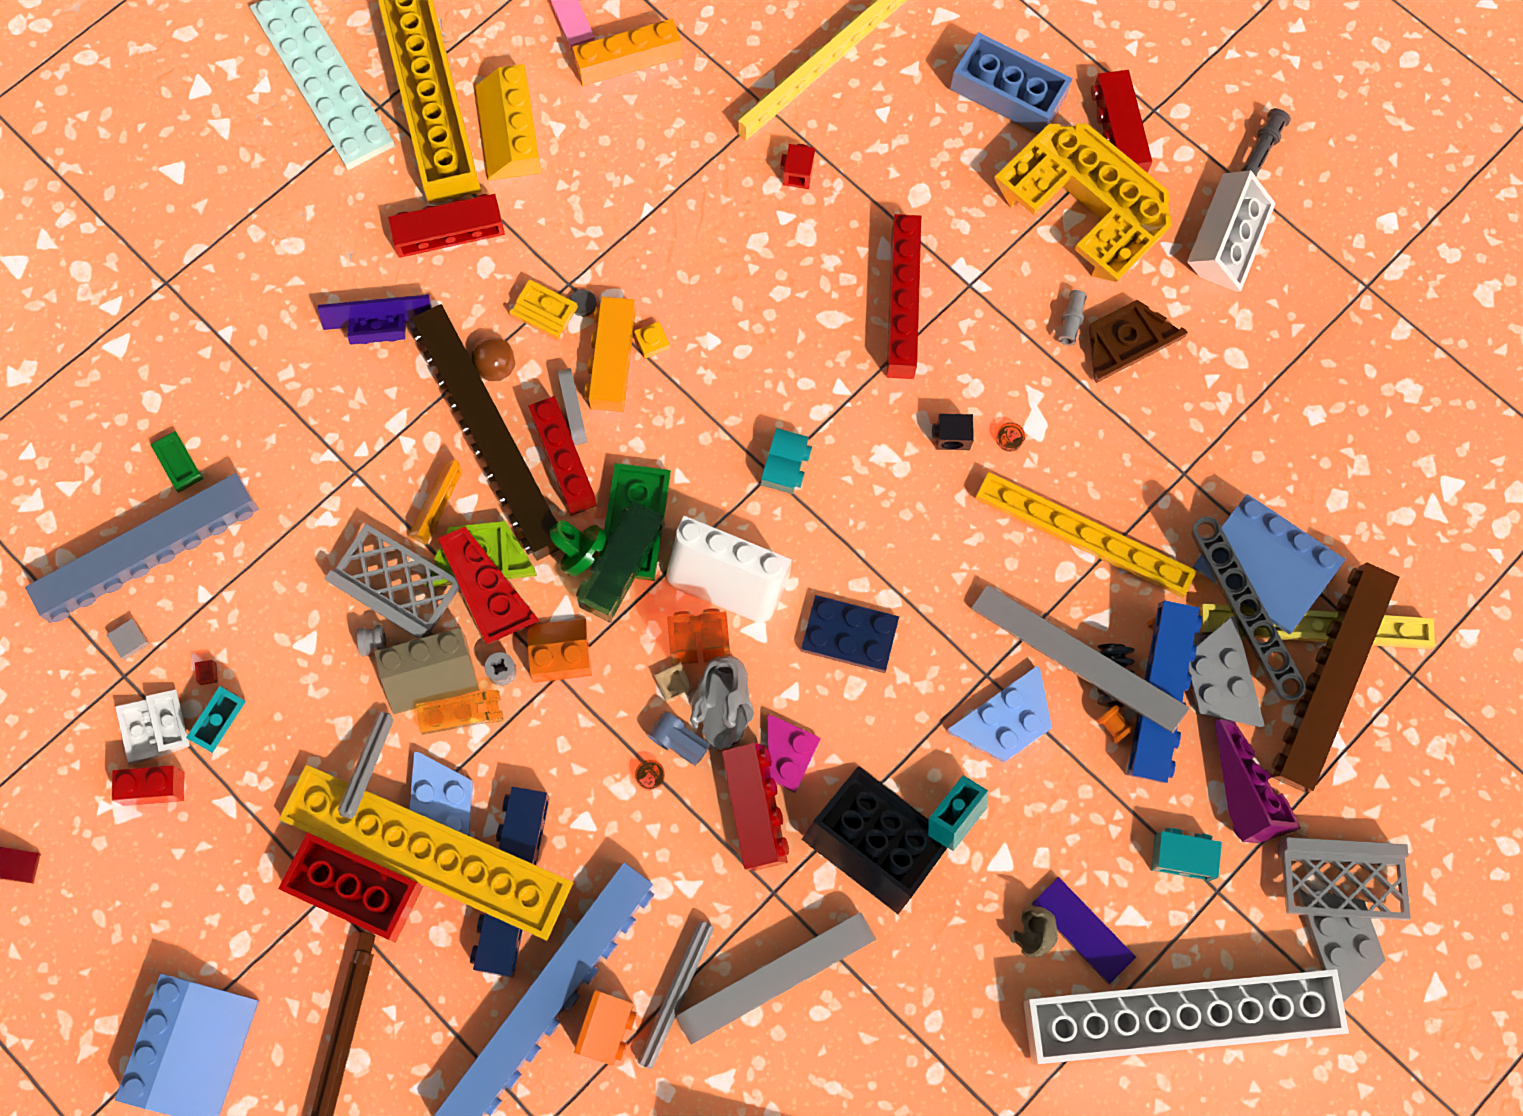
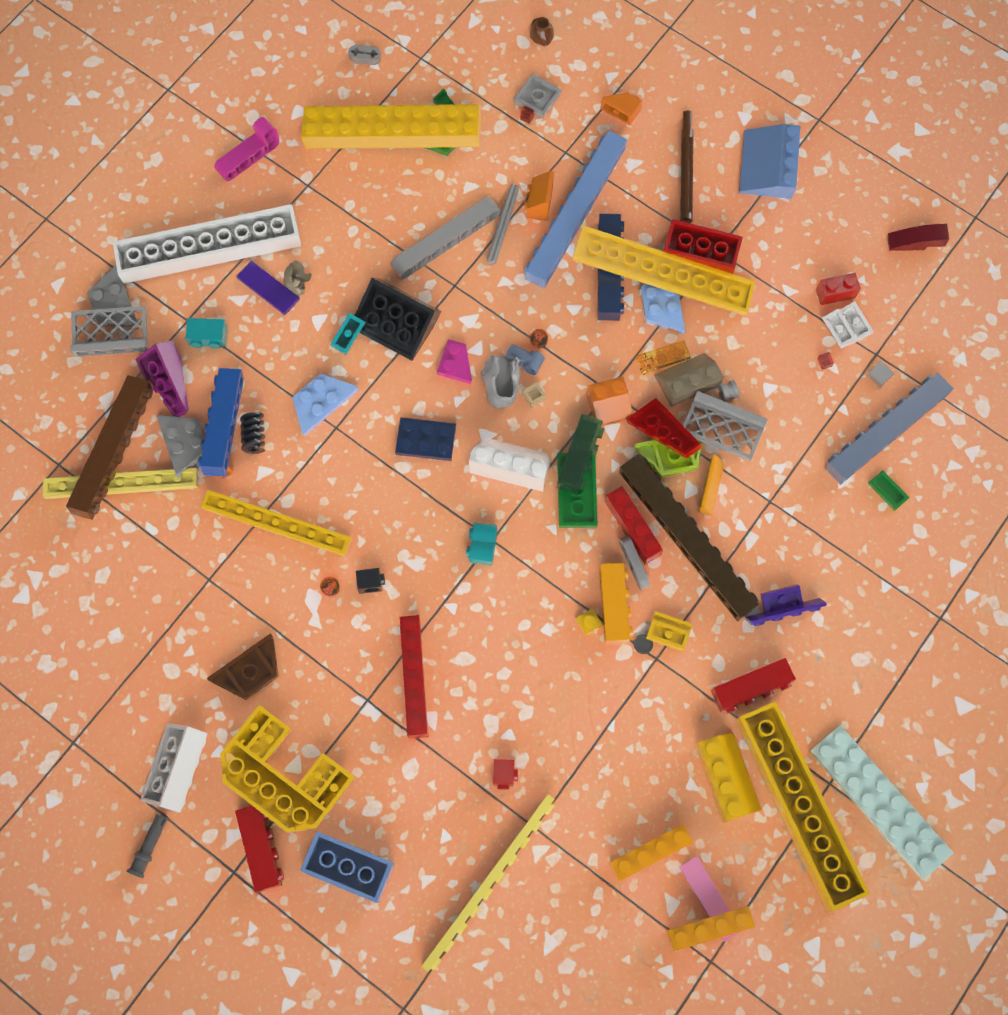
camera: 175 degrees right, 0 degrees up
teal brick [186,685,246,753] -> none
light grey axle [338,712,393,819] -> none
dark orange hair [472,337,516,381] -> none
light grey wheel [484,652,517,686] -> none
green tile [550,520,607,577] -> none
clear orange piece [667,608,730,665] -> none
red brick [722,742,789,871] -> none
light grey tile [972,585,1189,734] -> none
light grey pin [1058,290,1087,346] -> none
orange bush [1096,705,1136,744] -> none
medium blue slope [1192,494,1346,635] -> none
dark grey beam [1192,516,1305,701] -> none

